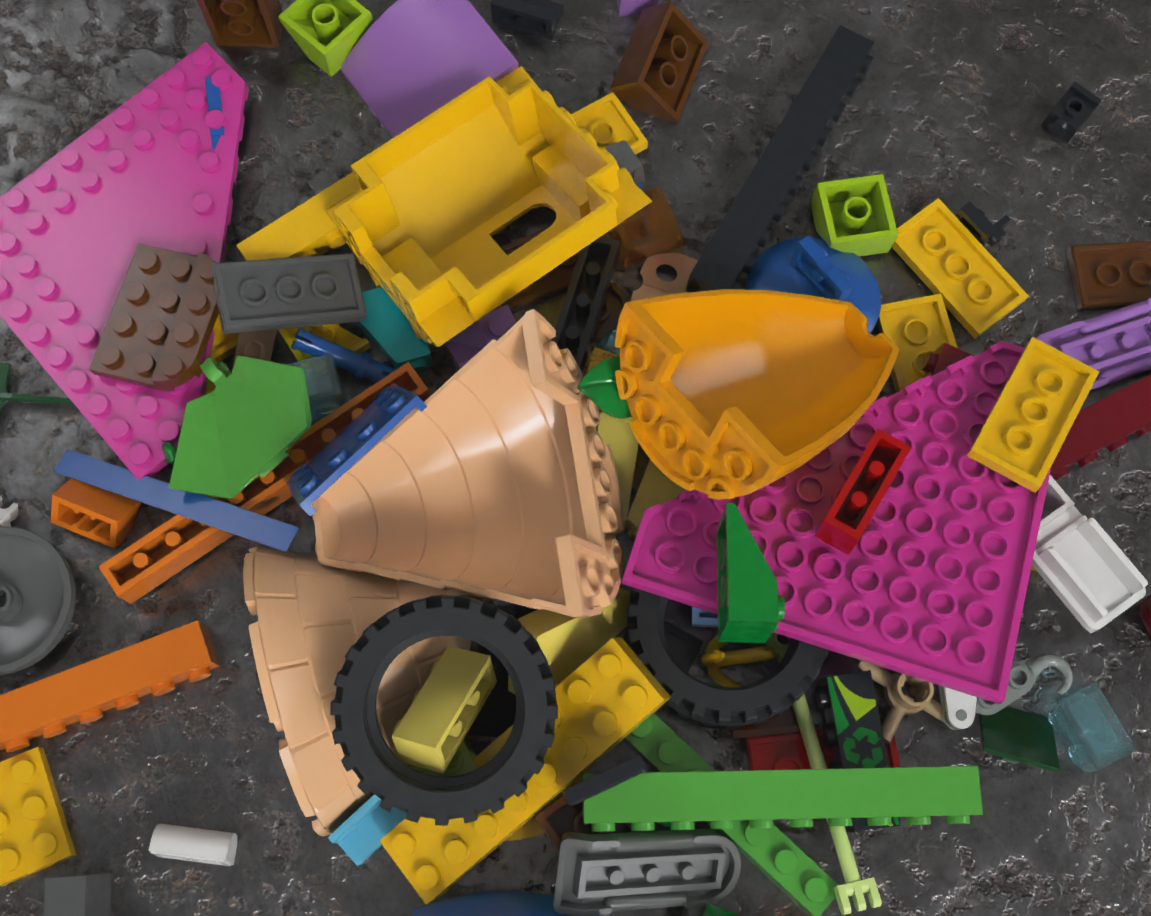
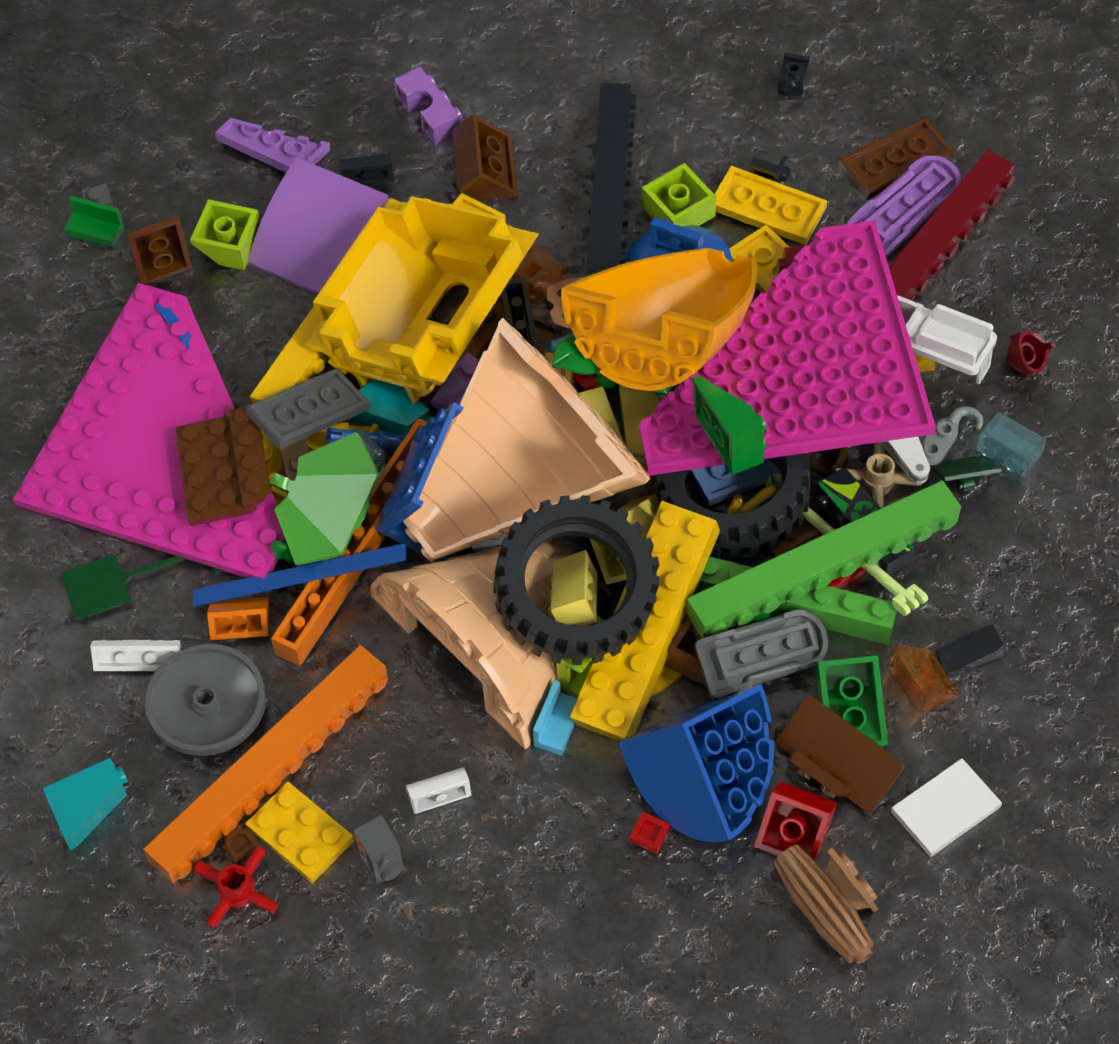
camera: 20 degrees left, 15 degrees down
black tile [562,755,646,807] -> none
red brick [815,428,912,555] -> none
yellow plate [967,336,1100,493] -> none

